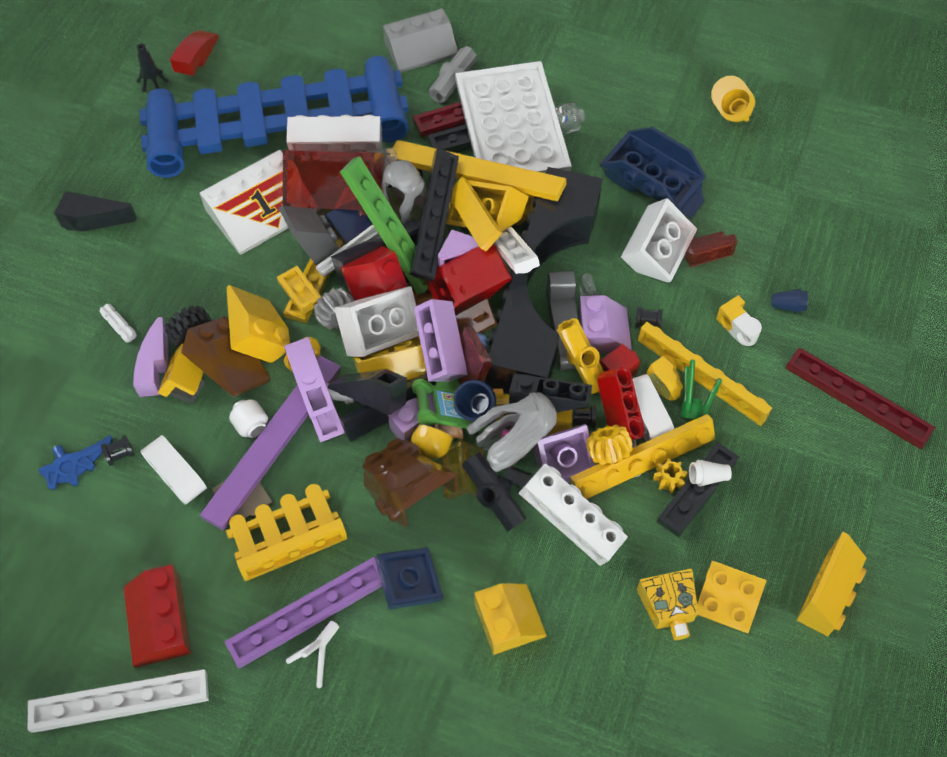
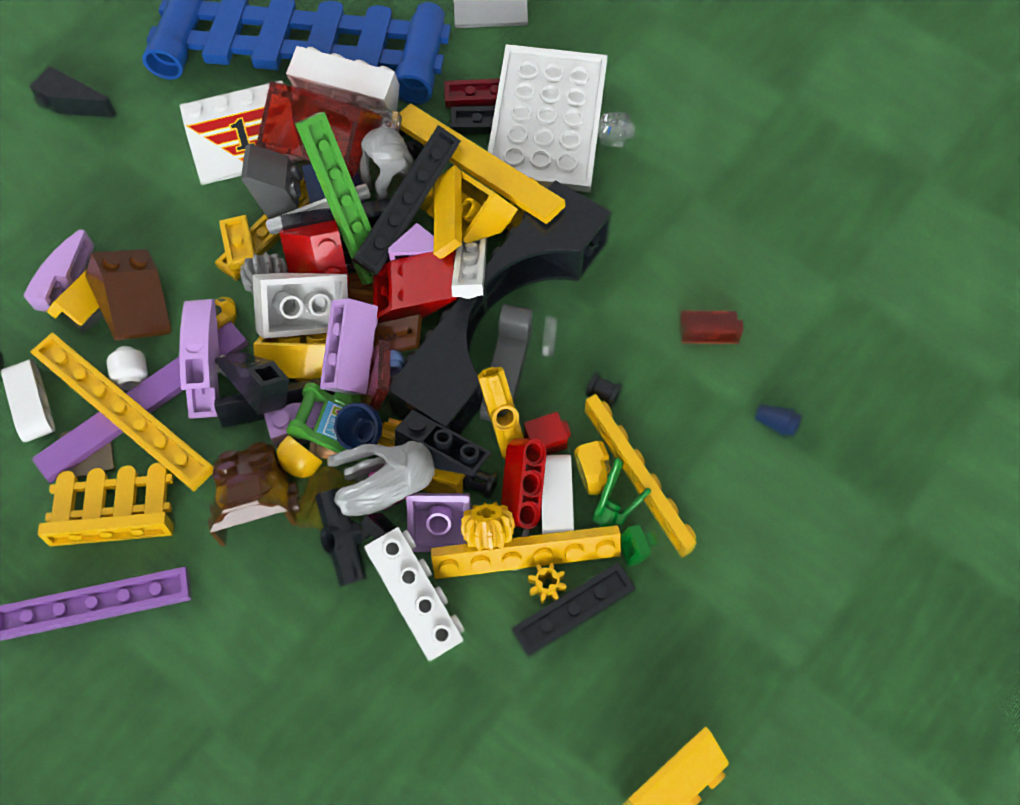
camera: 20 degrees right, 5 degrees up
white axle [100,304,137,343] -> none
black tyre [165,306,212,349] -> none
yellow slope [226,285,290,363] -> none
white plant [286,621,339,688] -> none
dark blue tile [375,547,443,610] -> none
light grey piece [429,46,477,104] -> none
yellow slope [474,583,546,655] -> none
lavender slope [578,295,632,353] -> none
dark blue slope [599,127,706,218] -> none
white slope [621,198,697,282] -> none
yellow torso [637,569,698,640] -> none
white cone [689,460,731,487] -> none
yellow hinge [697,560,767,633] -> none
yellow piece [711,76,755,122] -> none
leg [716,295,762,346] -> none
dark red tile [785,347,936,450] -> none
none -> yellow tile [30,332,214,492]
none -> green tile [620,524,658,567]

